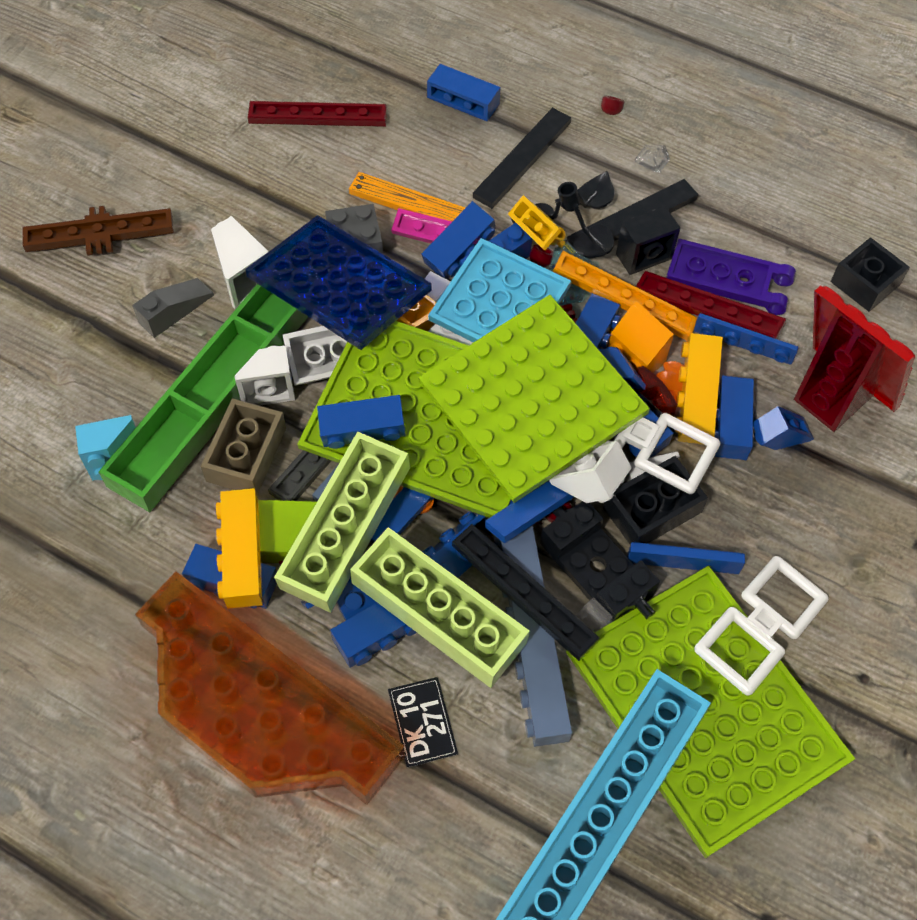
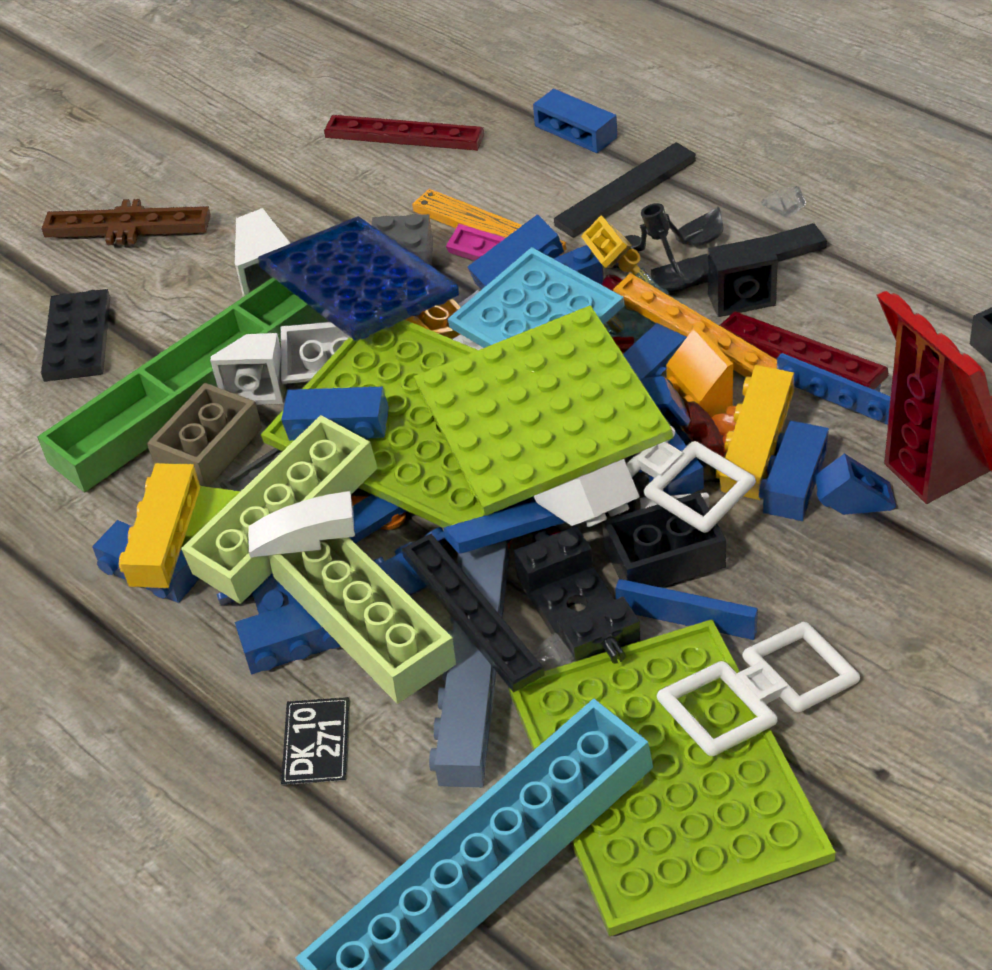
camera: 20 degrees right, 15 degrees down
medium azure slope [75,415,136,481] -> none
dark grey slope [132,278,214,338] -> none
clear orange brick [135,571,406,805] -> none
dark red piece [601,95,625,115] -> none
dark purple hinge [666,239,796,315] -> none
none -> black plate [41,289,110,382]
none -> white slope [249,491,355,557]

